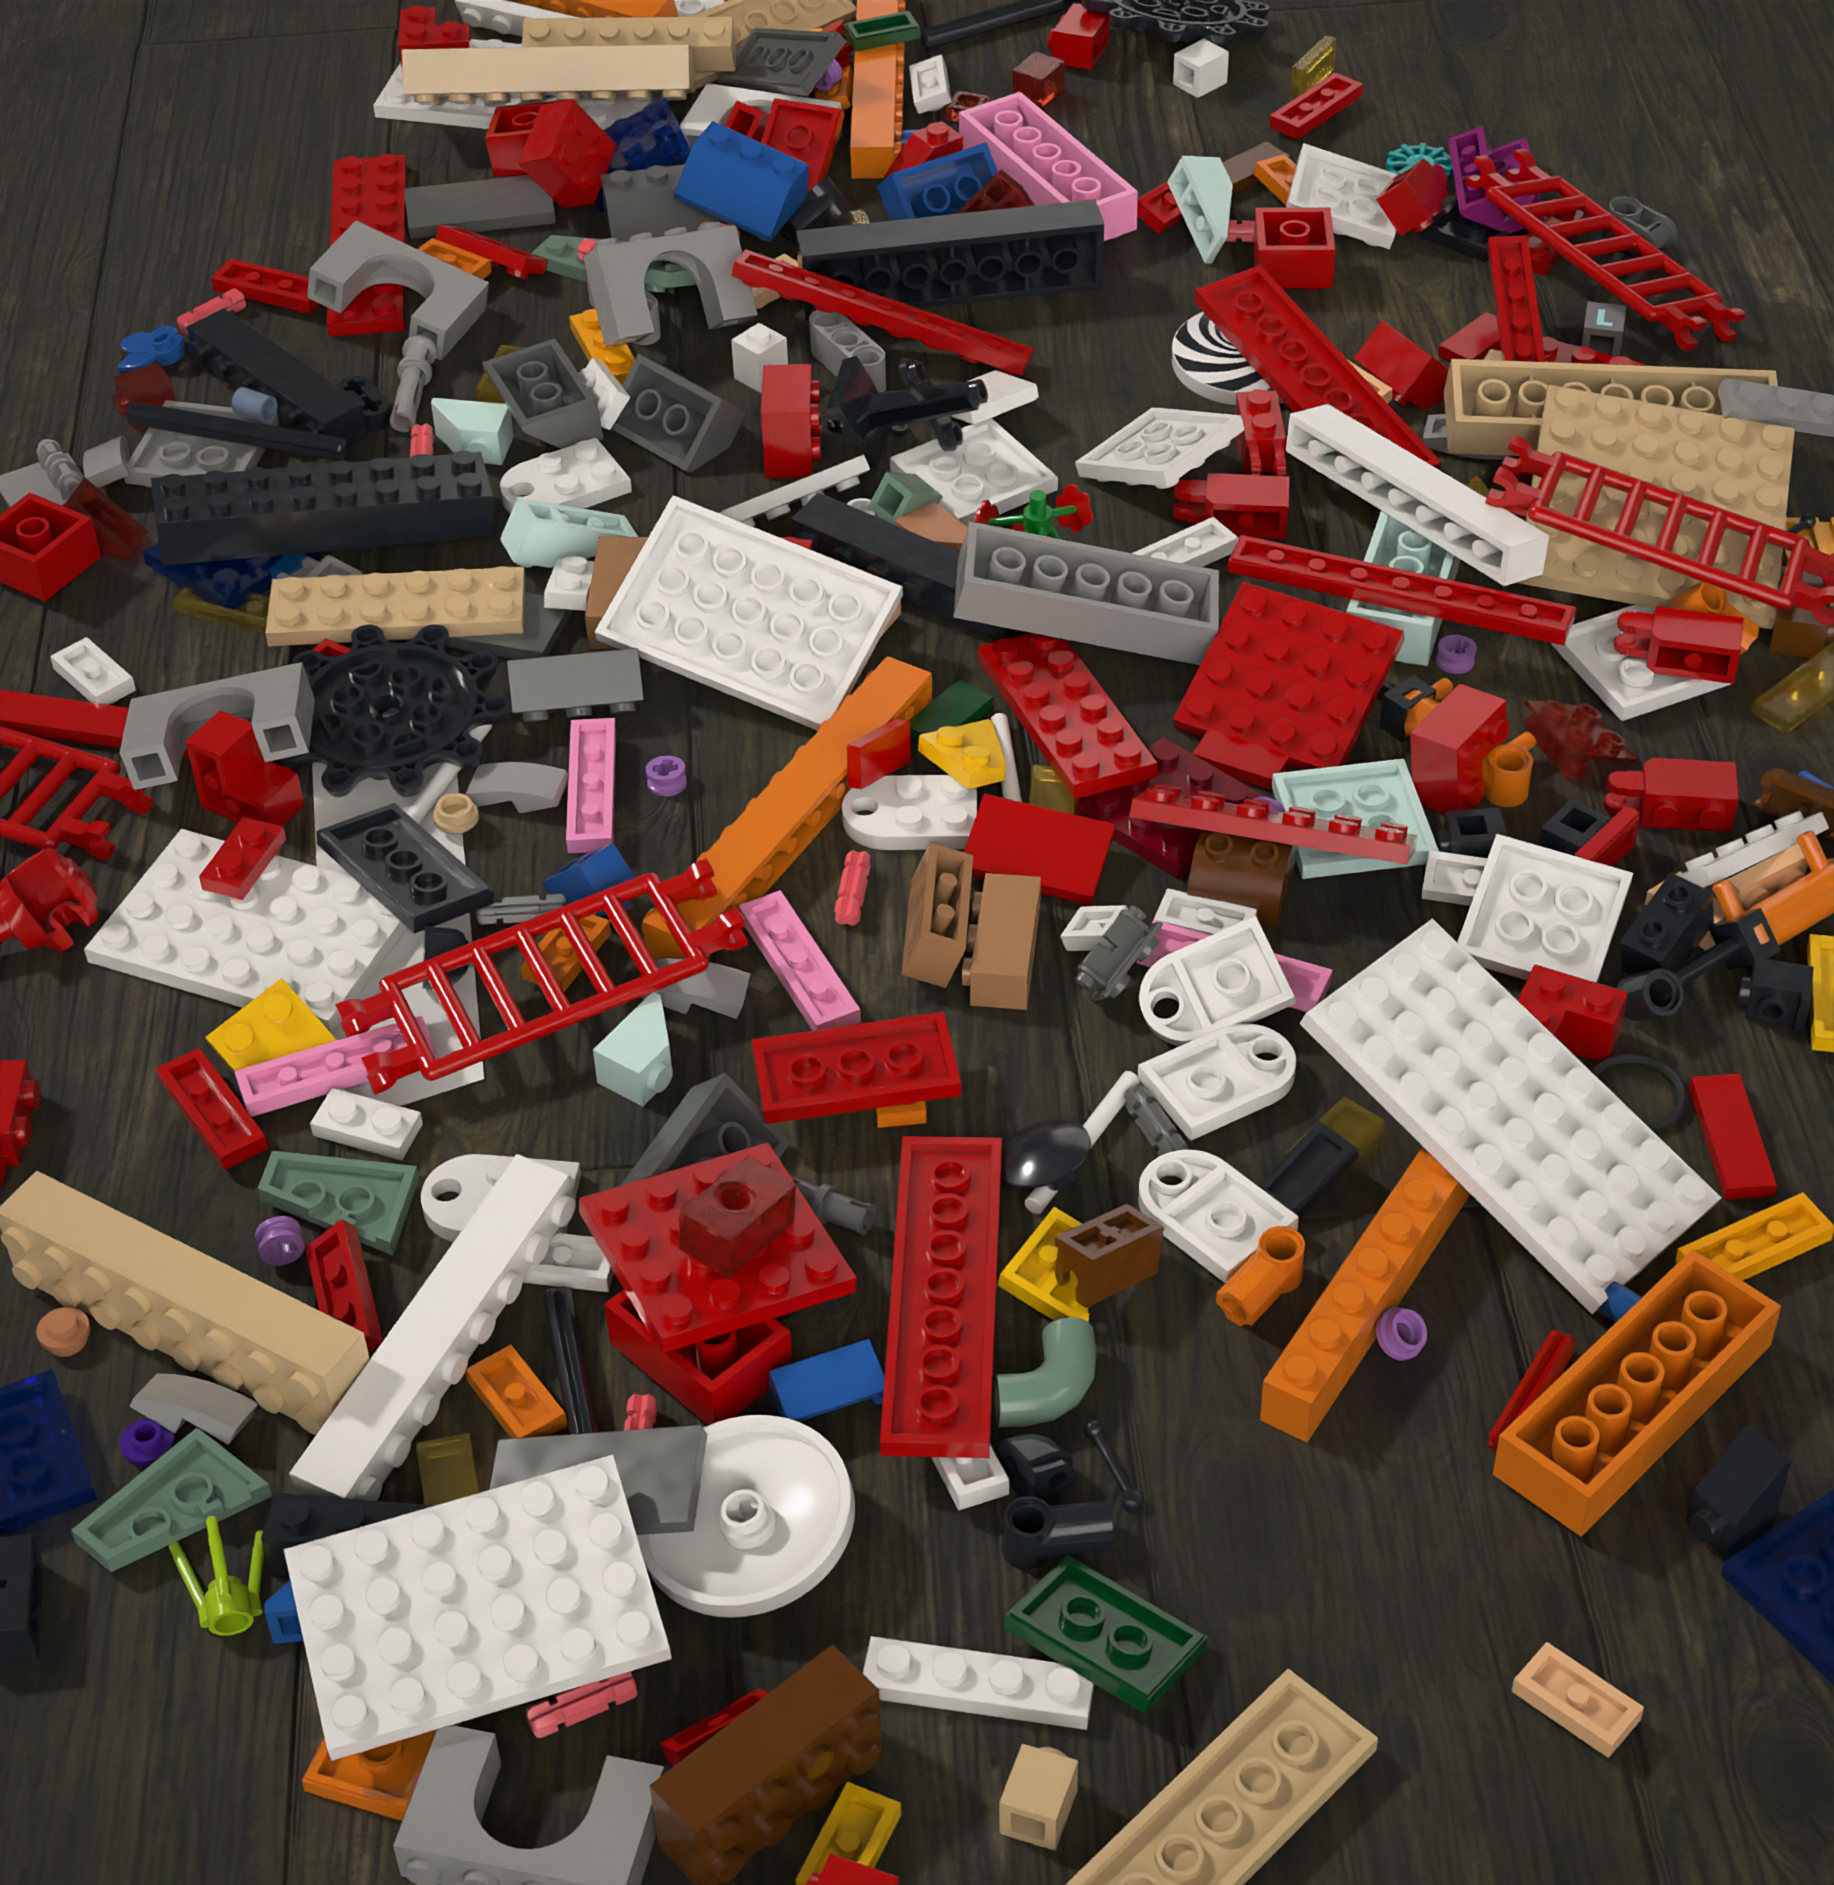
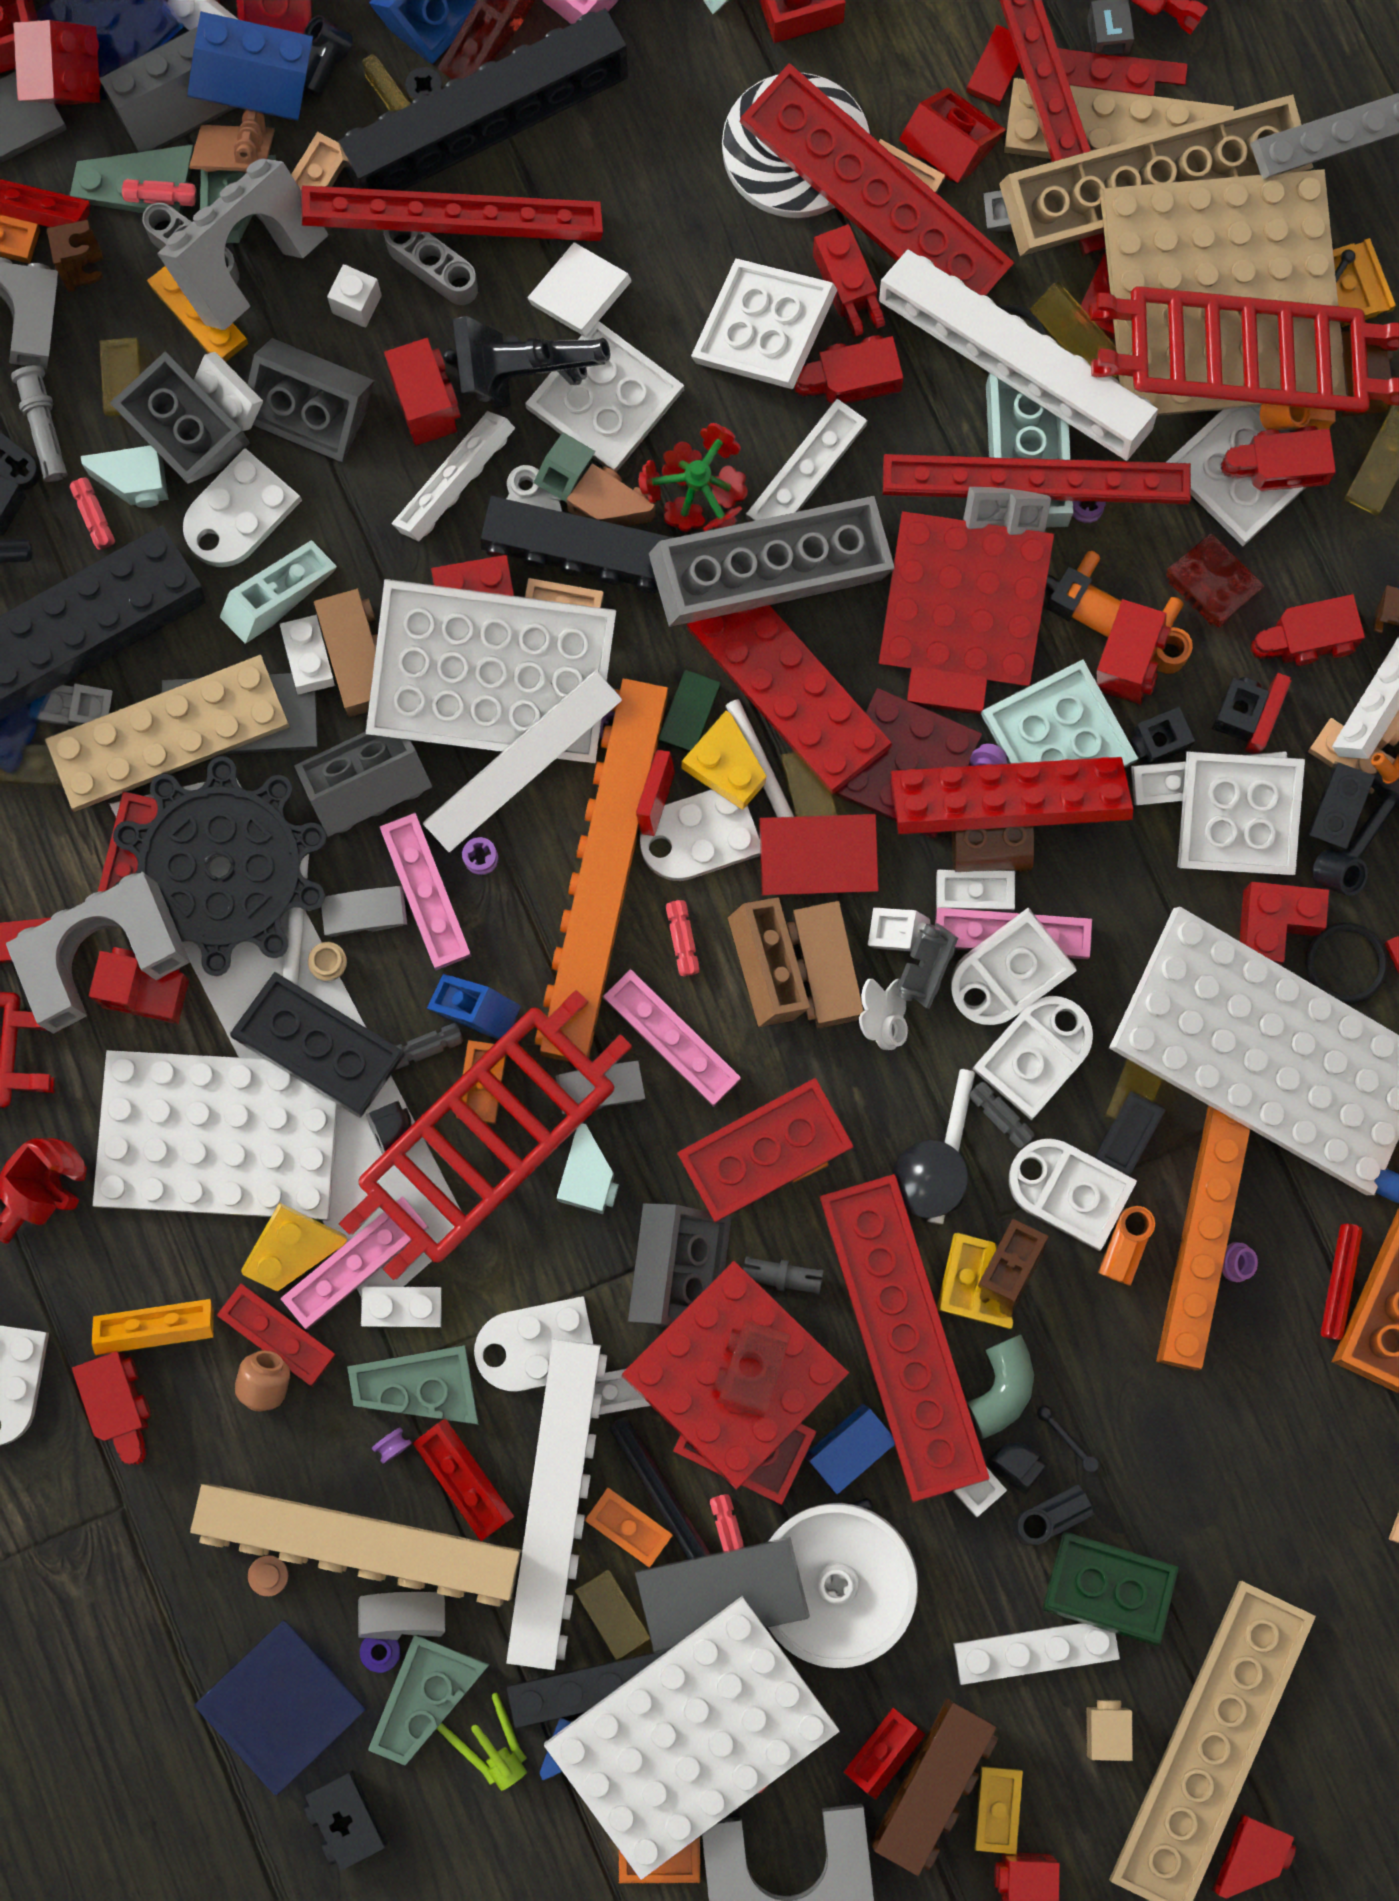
camera: 20 degrees left, 35 degrees up
red plate [199,816,287,900] -> none
none -> reddish brown hinge [47,220,104,292]
none -> light orange plate [92,1299,214,1355]
none -> nougat head [235,1350,290,1411]
none -> white tile [423,670,622,852]
none -> white plate [859,979,908,1050]
none -> light grey slope [963,487,1051,535]

